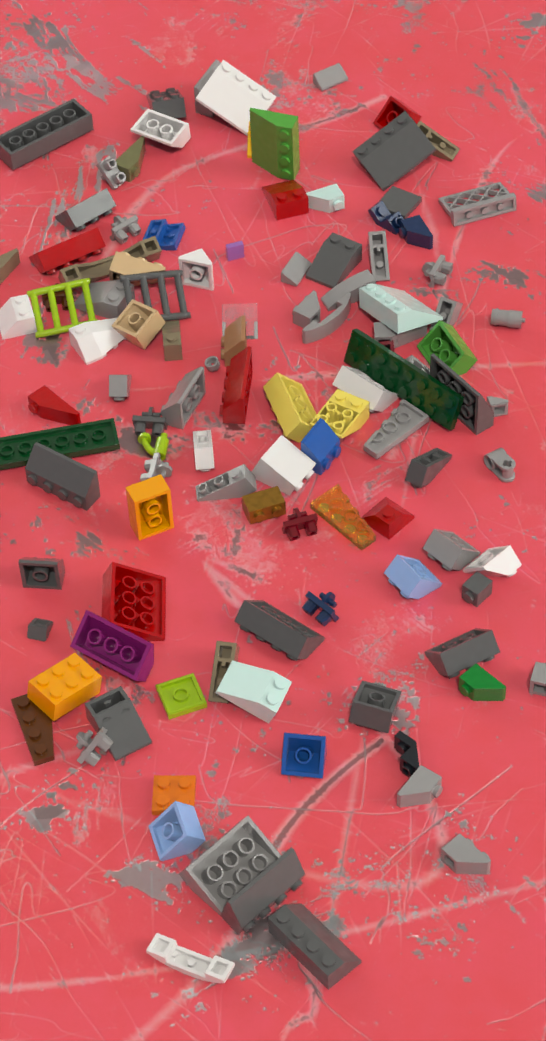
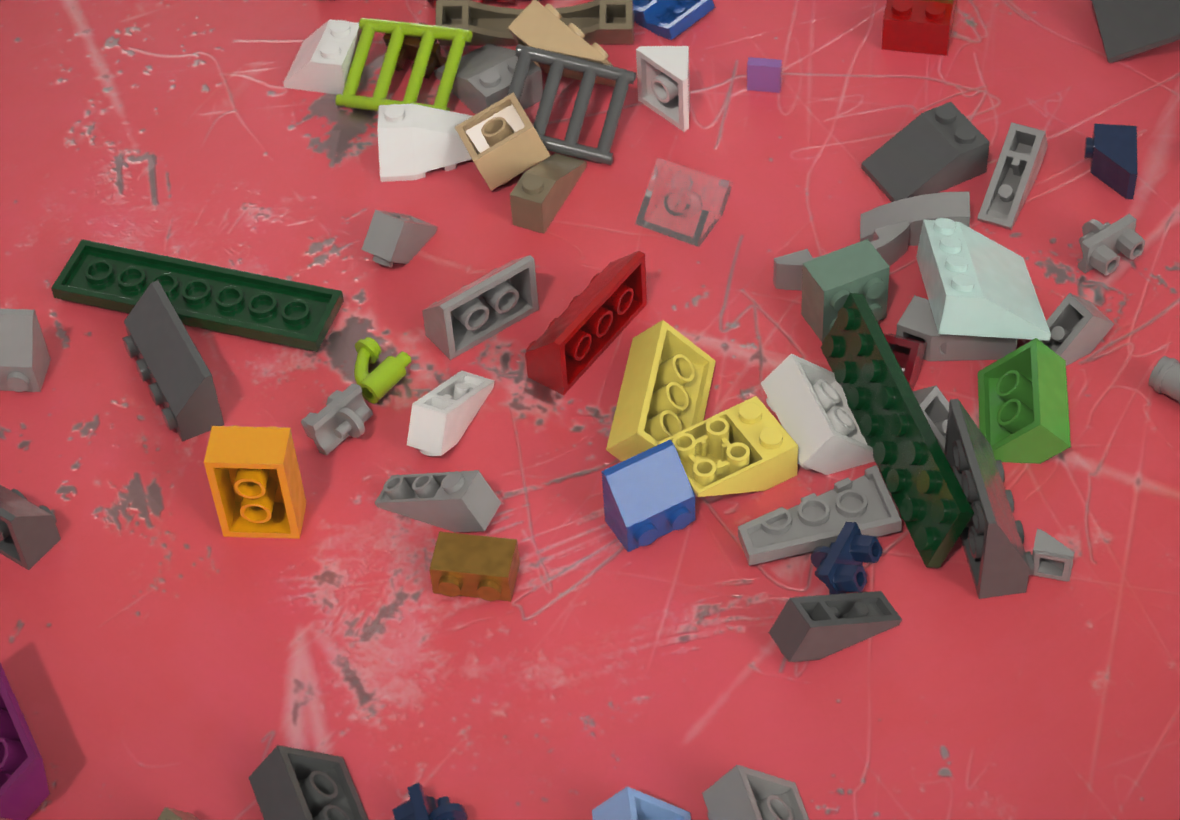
camera: 30 degrees right, 0 degrees up
red slope [28,385,81,425] -> none
red slope [101,562,166,641] -> none
dark grey hips [132,407,168,437] -> none
light grey hinge [205,356,220,372] -> none
medium nougat slope [221,315,247,367] -> none
white slope [252,435,316,496] -> none
light grey slope [281,252,312,287] -> none
dark red hips [282,507,318,541] -> none
light grey slope [292,290,321,328] -> none
light aqua slope [306,184,345,213] -> none
clear yellow wing [310,484,376,550] -> none
red slope [361,497,415,540] -> none
dark blue slope [368,200,404,234] -> none
dark grey tile [380,186,422,219] -> none
light grey piece [484,448,516,483] -> none
none -> sand green brick [801,239,890,343]
none -> dark blue hips [810,522,883,595]

